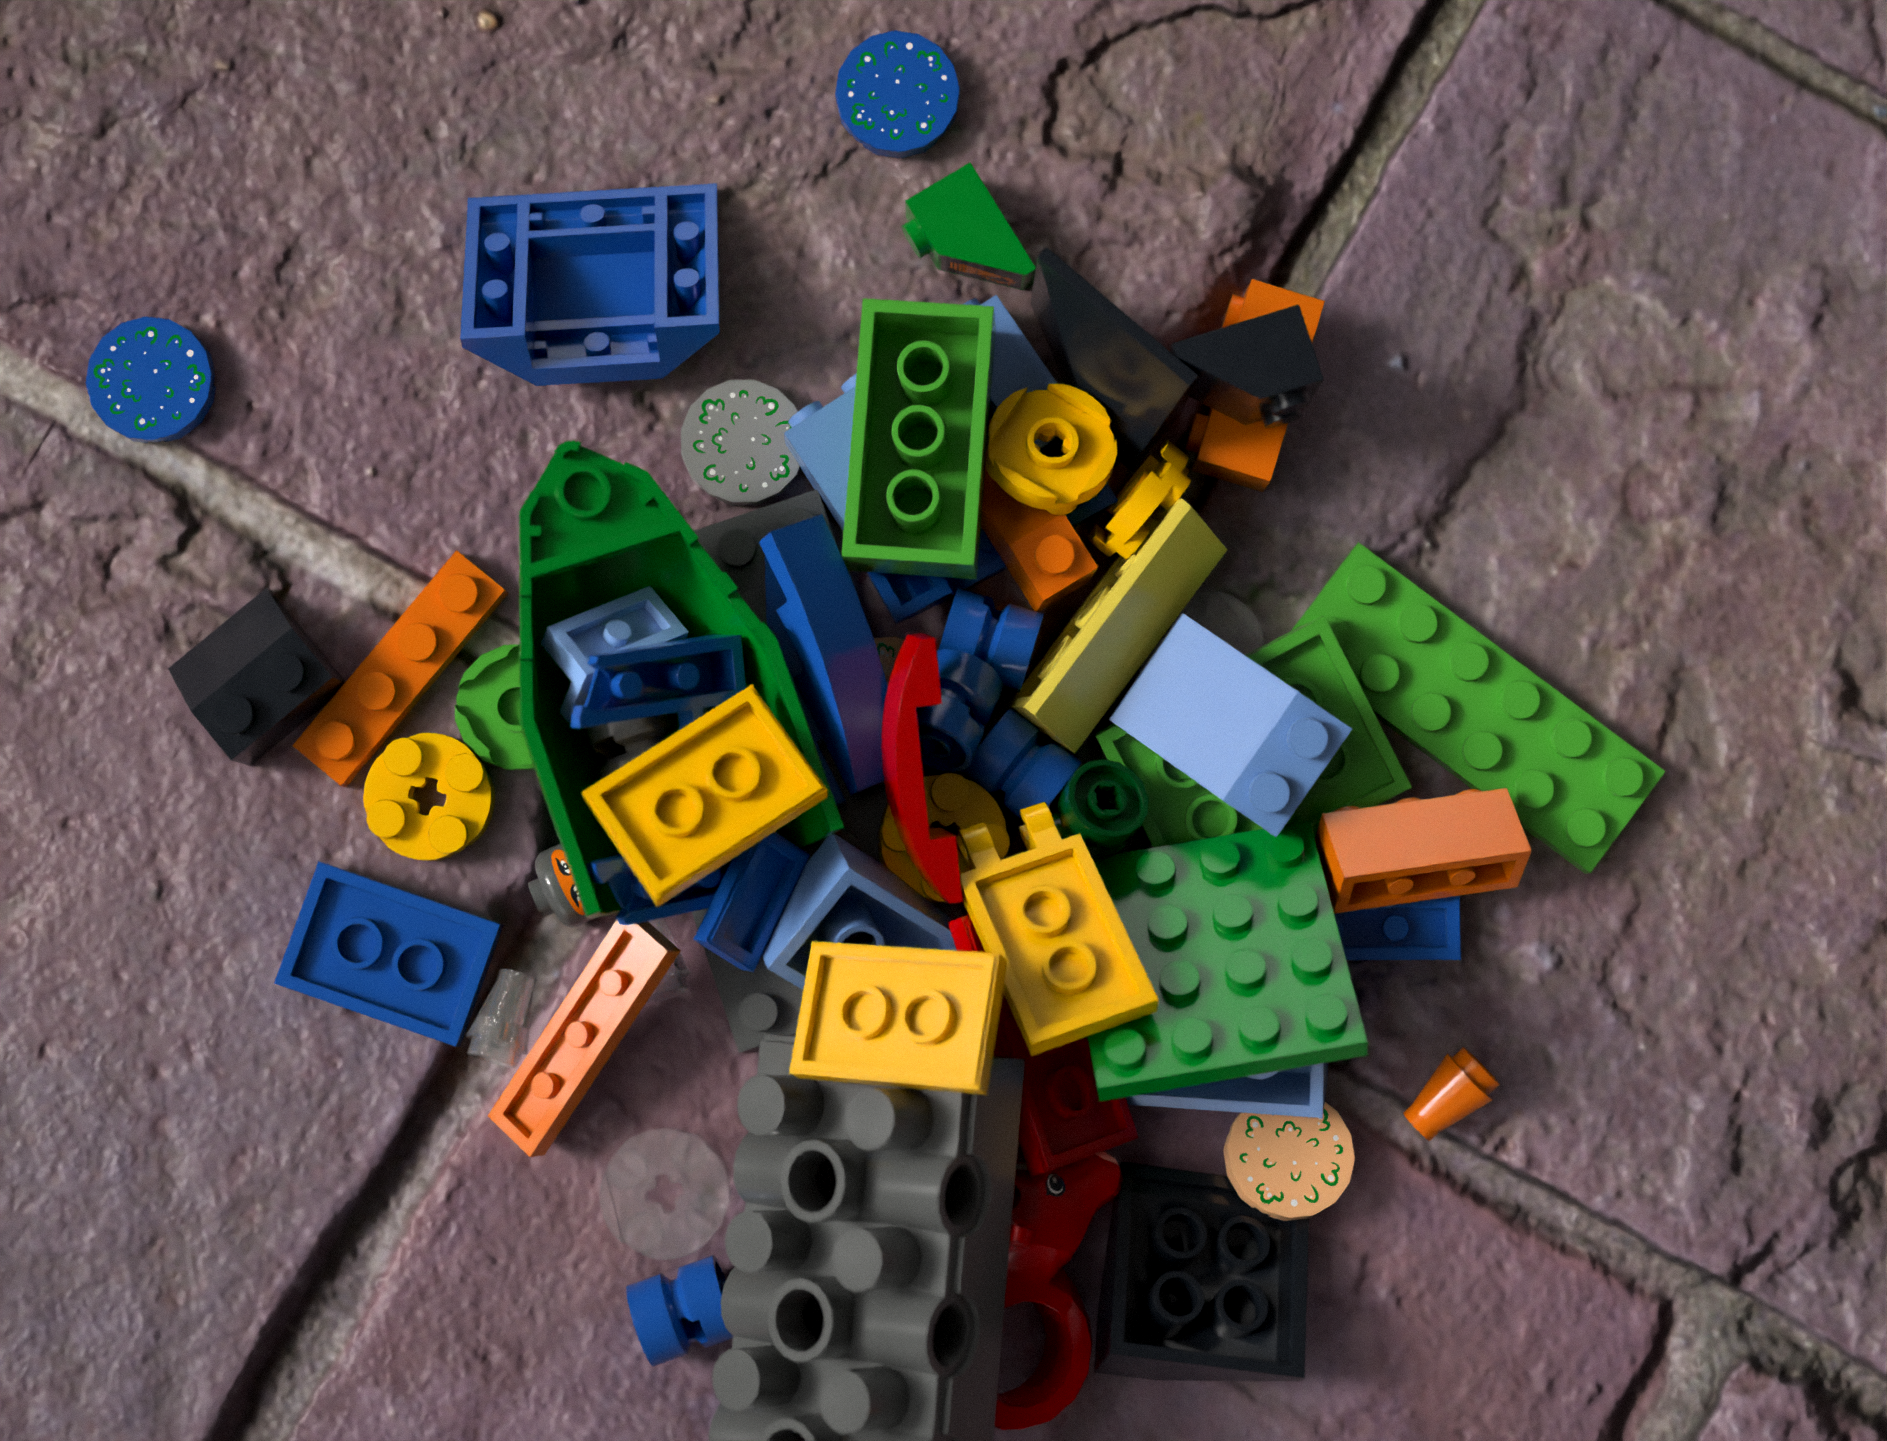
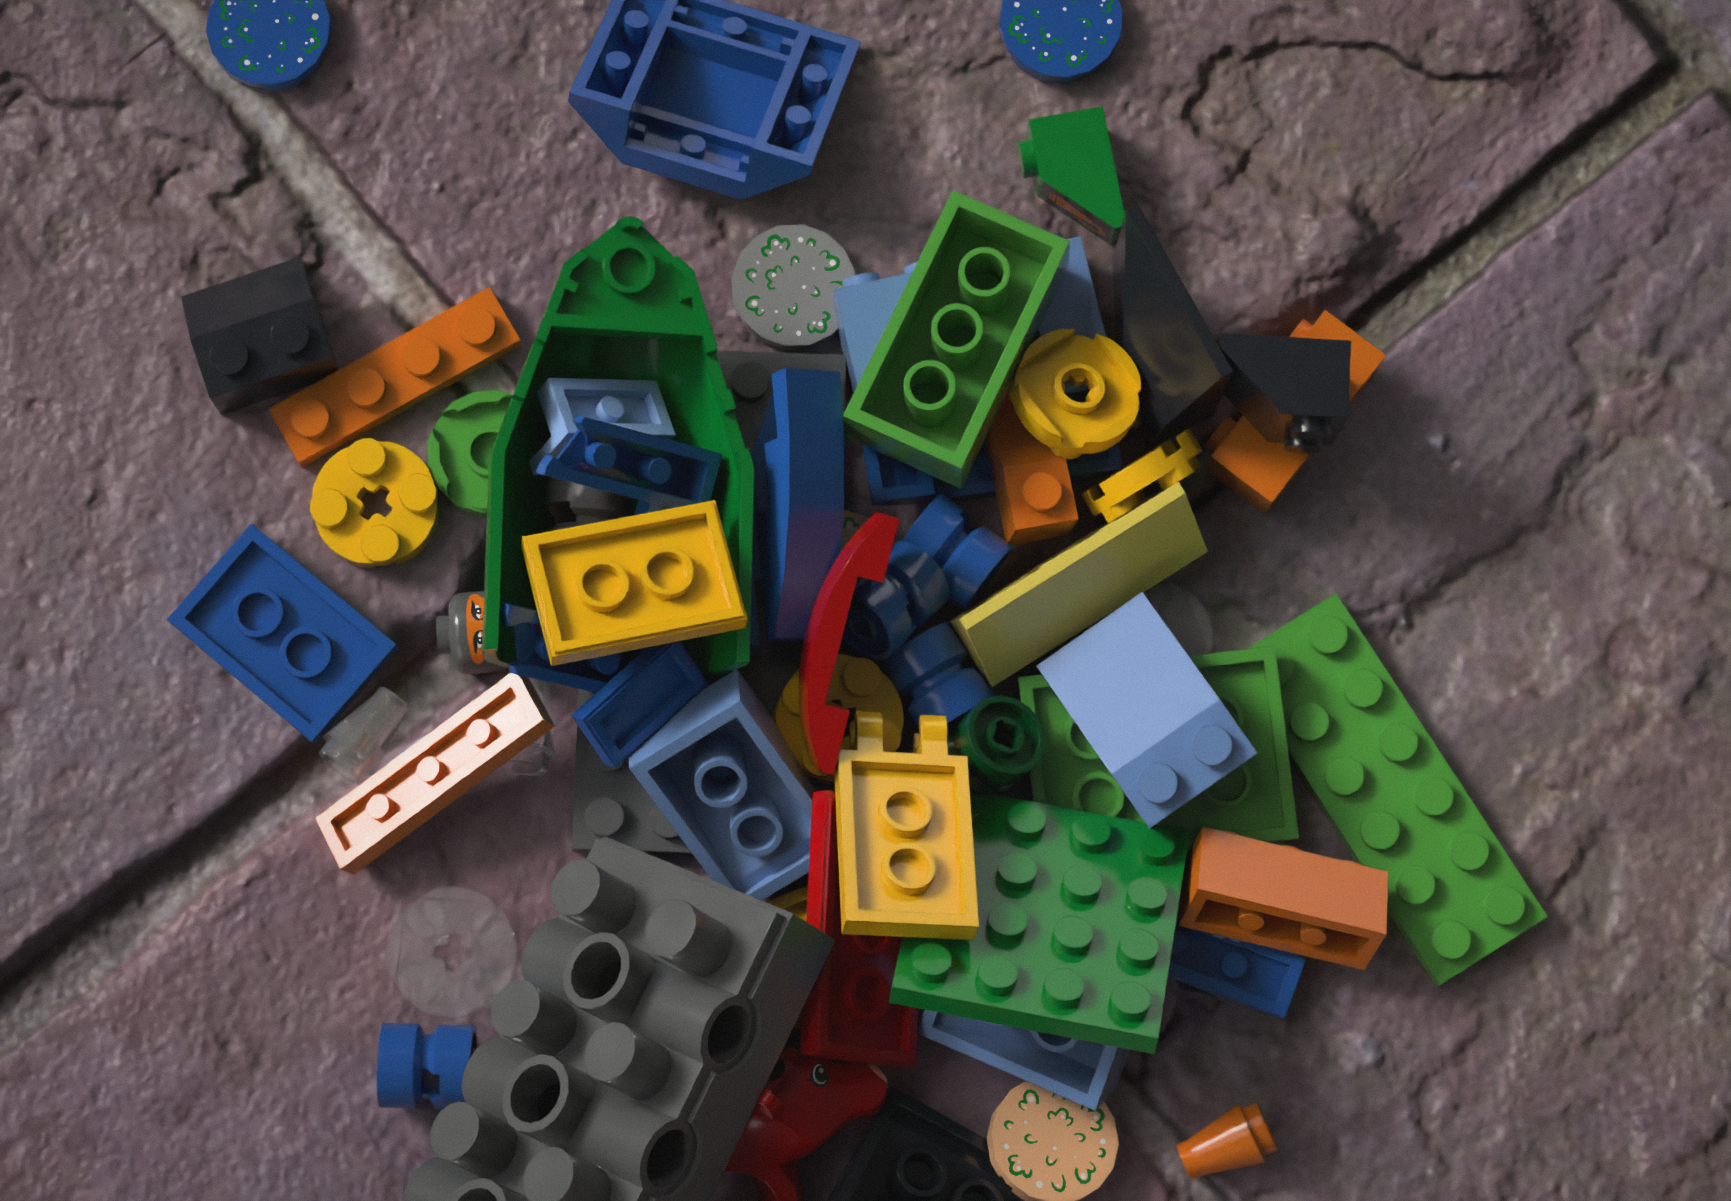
camera: 20 degrees right, 5 degrees down
yellow tile [789,941,1008,1095] -> none

